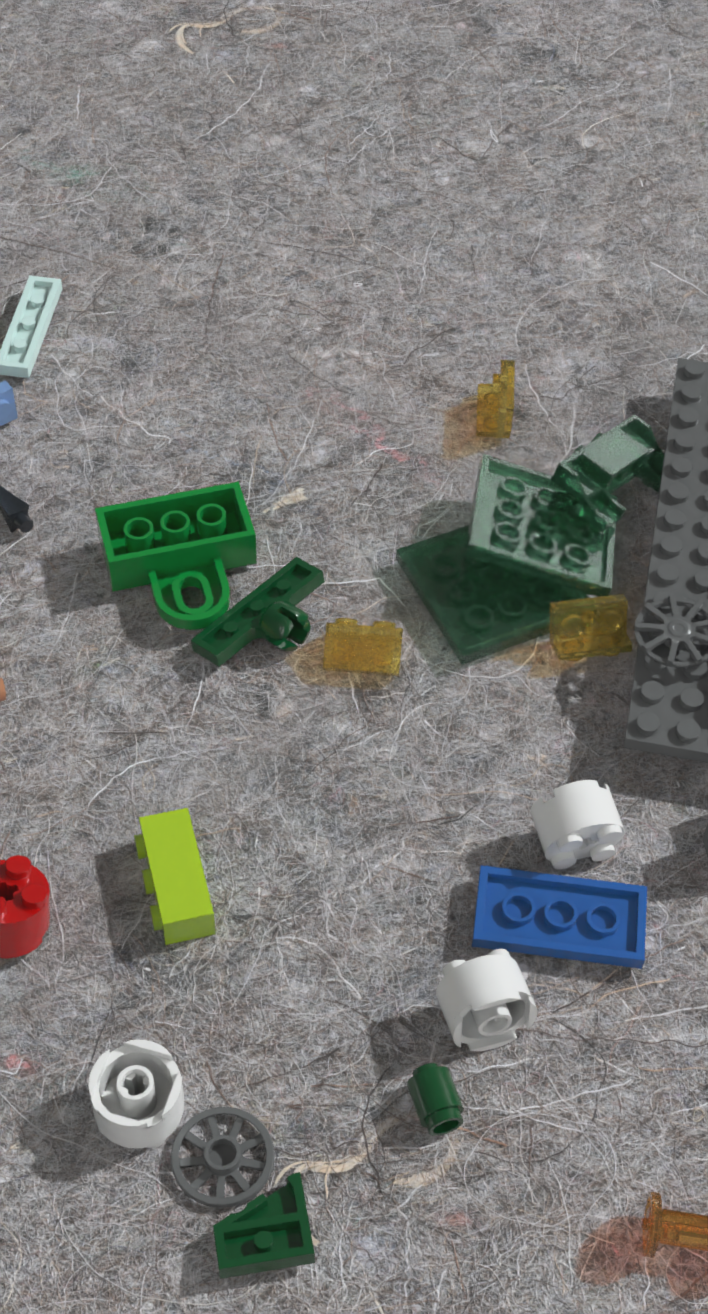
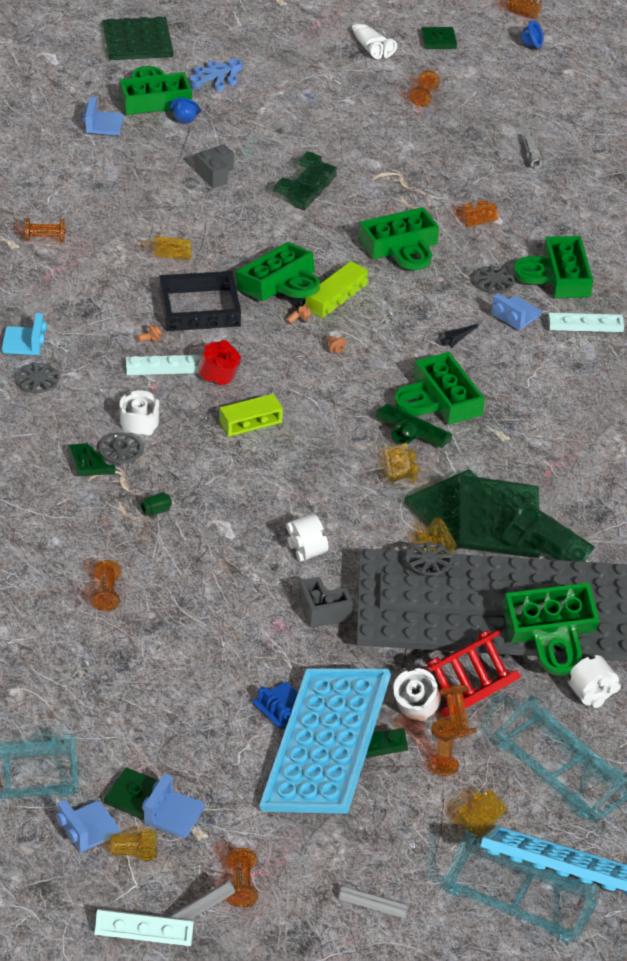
camera: 80 degrees right, 10 degrees down
white brick [436,949,537,1051] -> none
blue plate [472,865,648,969] -> none
clear yellow bracket [476,360,515,439] -> none

